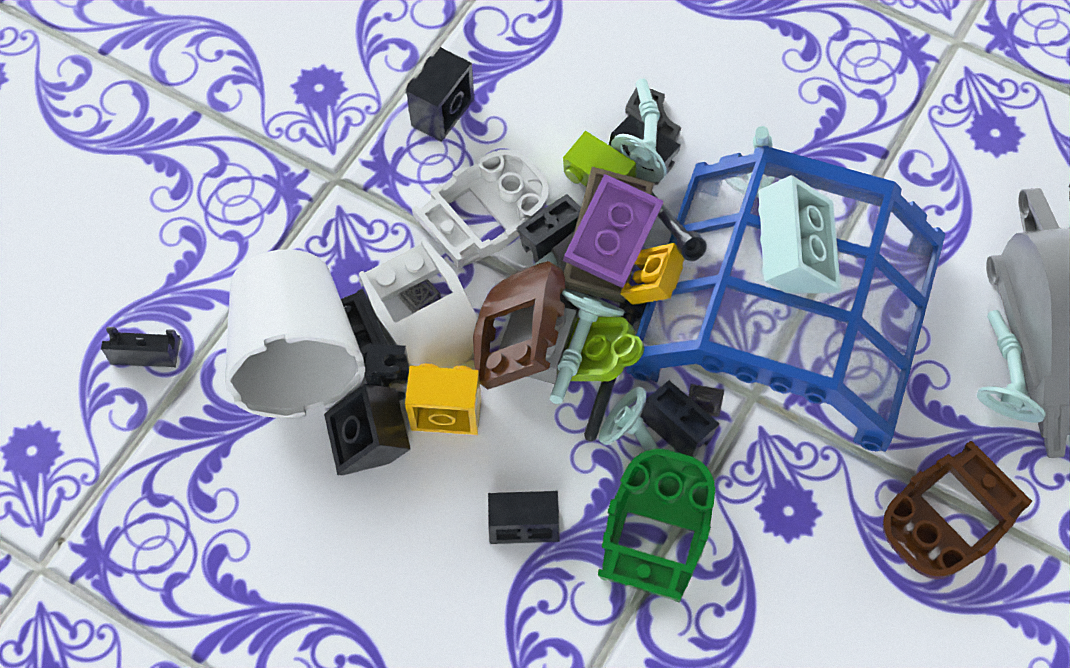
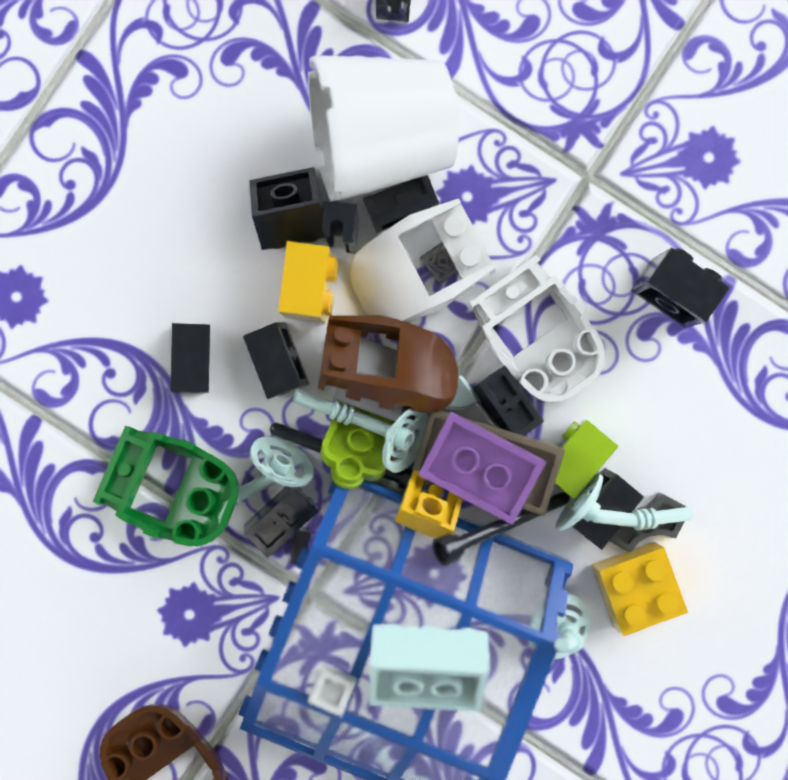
camera: 90 degrees right, 25 degrees up
none -> black hinge [243,322,310,399]
none -> white tile [307,664,357,717]
none -> yellow brick [591,542,689,637]

